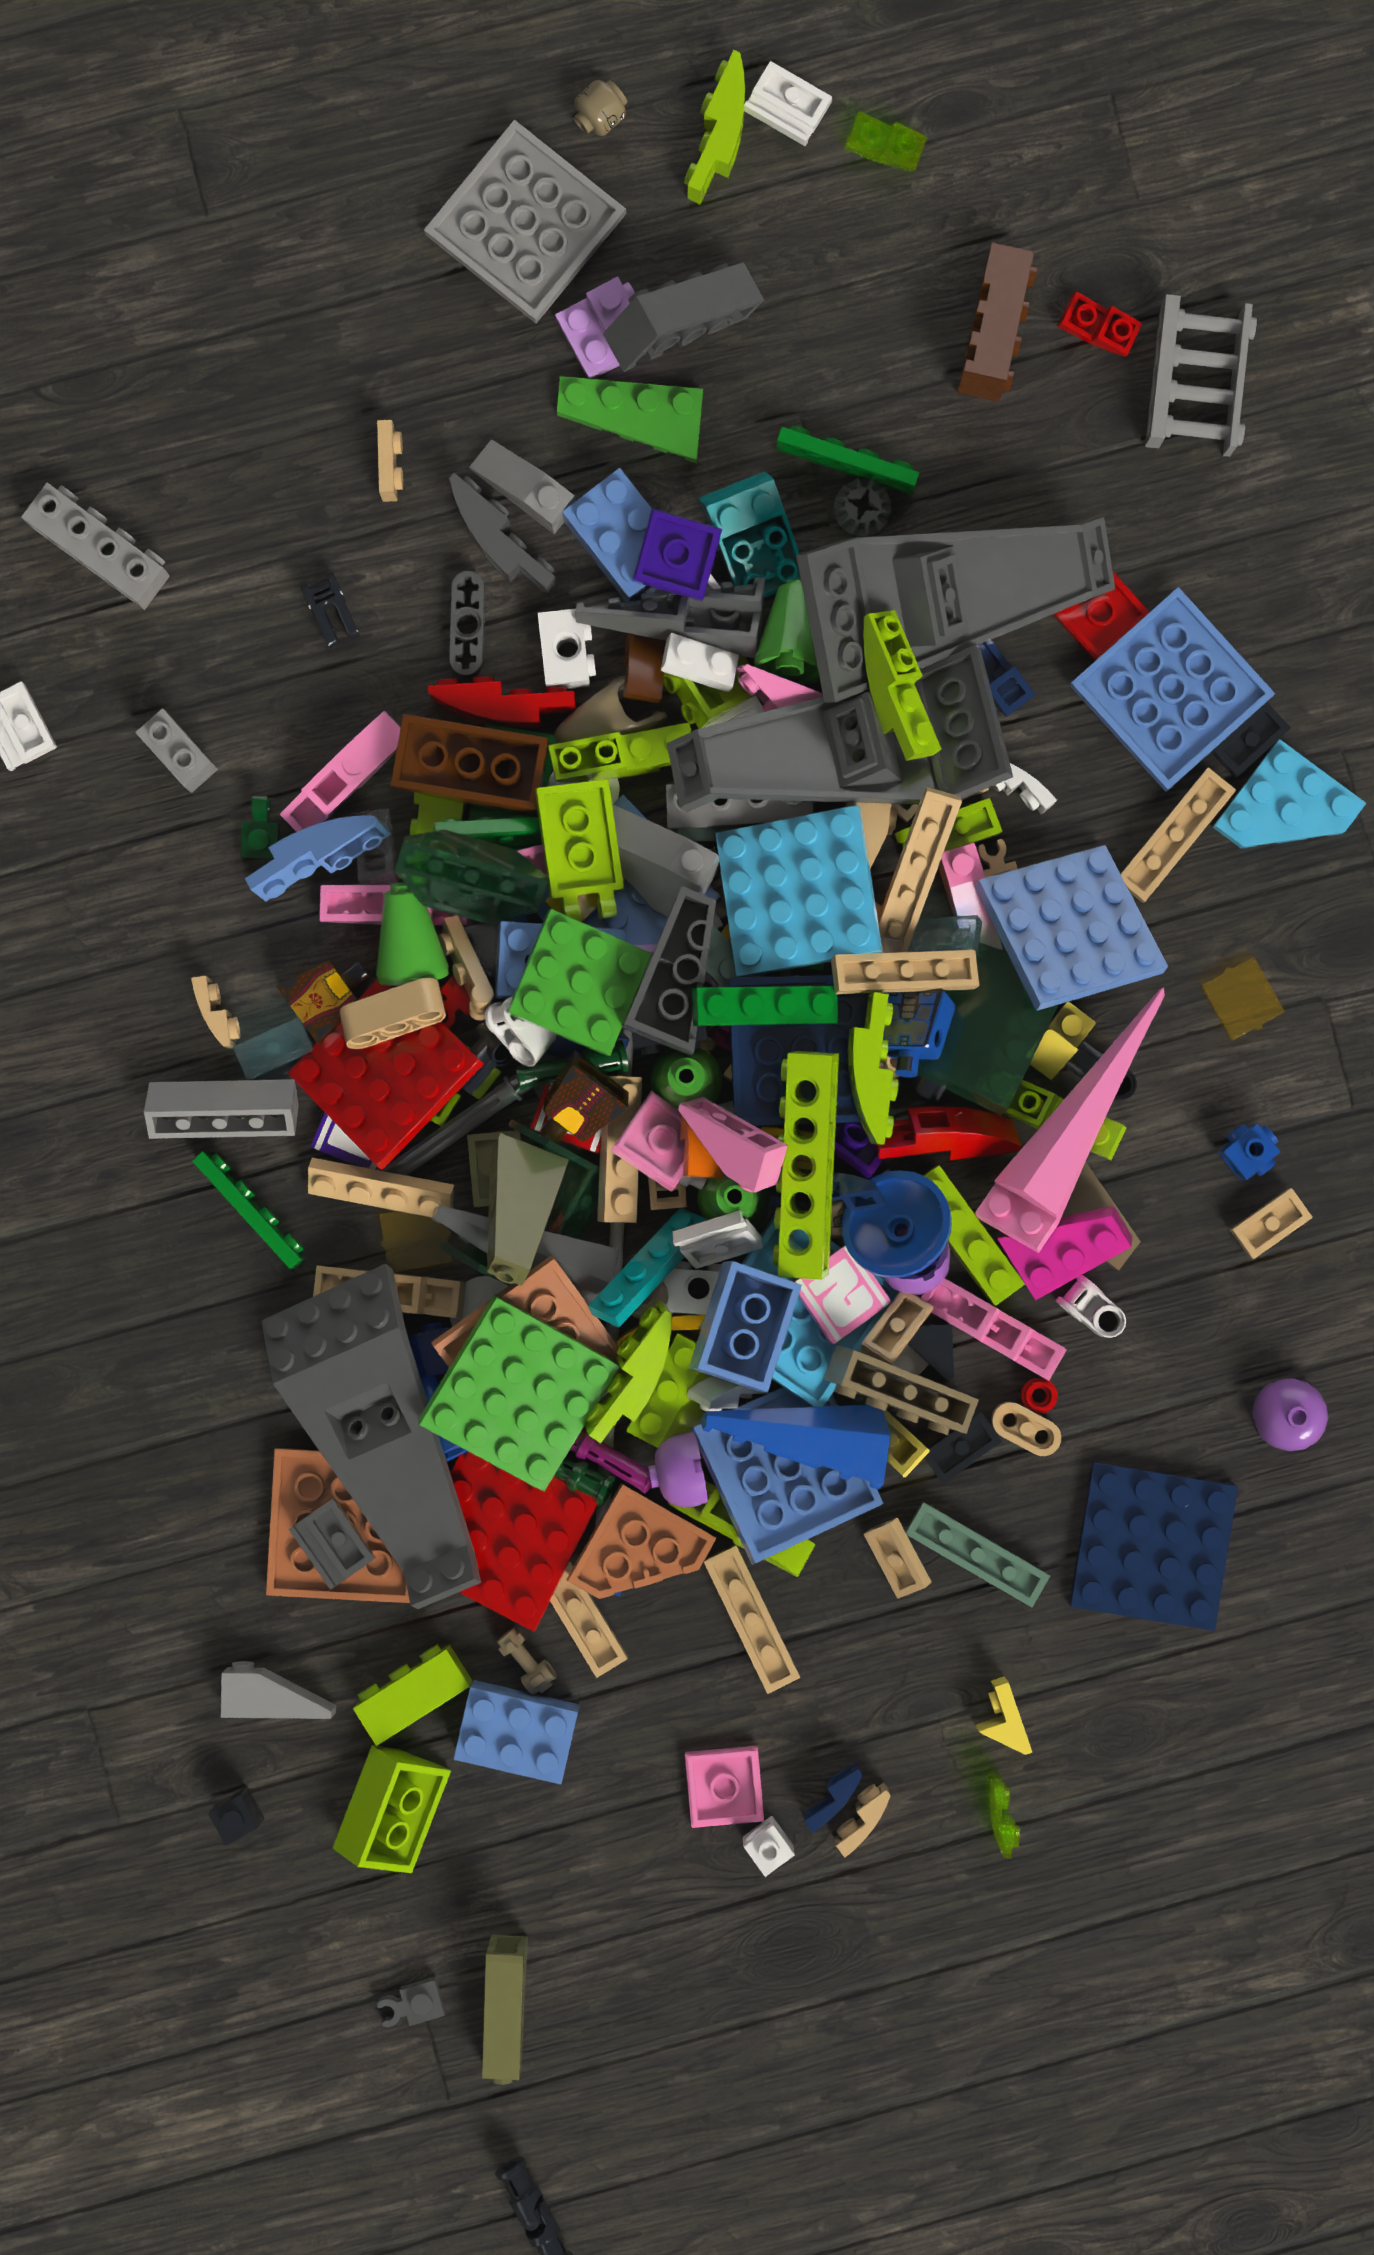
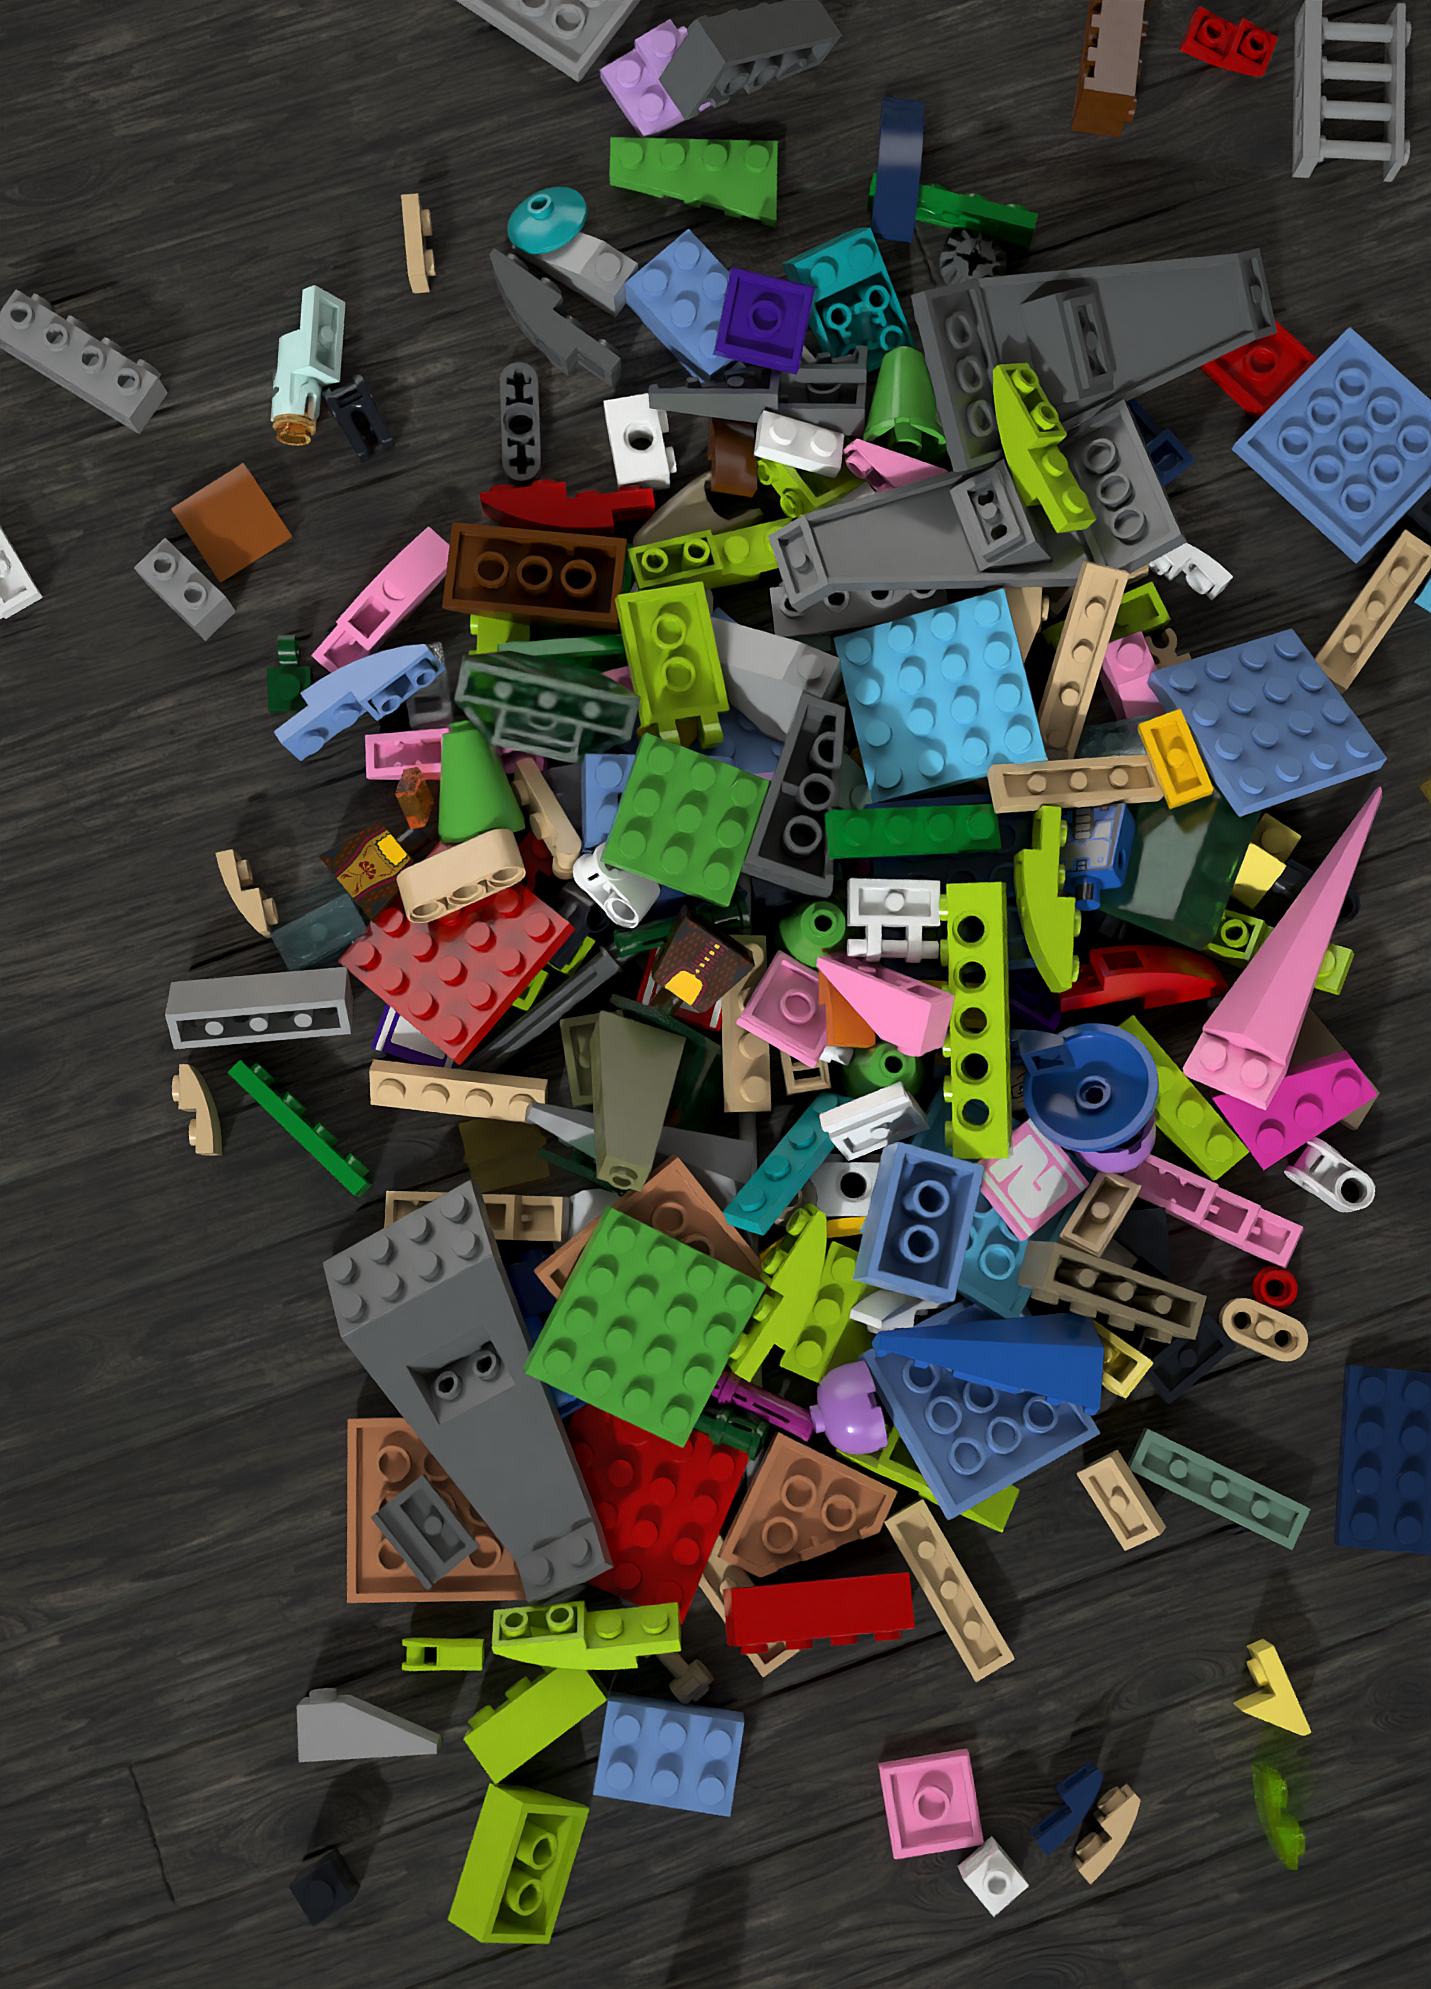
camera: 10 degrees left, 5 degrees down
none -> dark orange slope [171,463,292,583]
none -> tan slope [172,1064,222,1156]
none -> light aqua plate [271,285,345,446]
none -> clear orange tile [395,767,434,829]
none -> lime bar [402,1637,485,1671]
none -> lime slope [492,1600,681,1670]
none -> teal dish [507,187,588,254]
none -> red brick [723,1572,915,1655]
none -> white plate [846,878,940,963]
none -> dark blue slope [870,96,924,243]
none -> yellow plate [1137,708,1214,809]

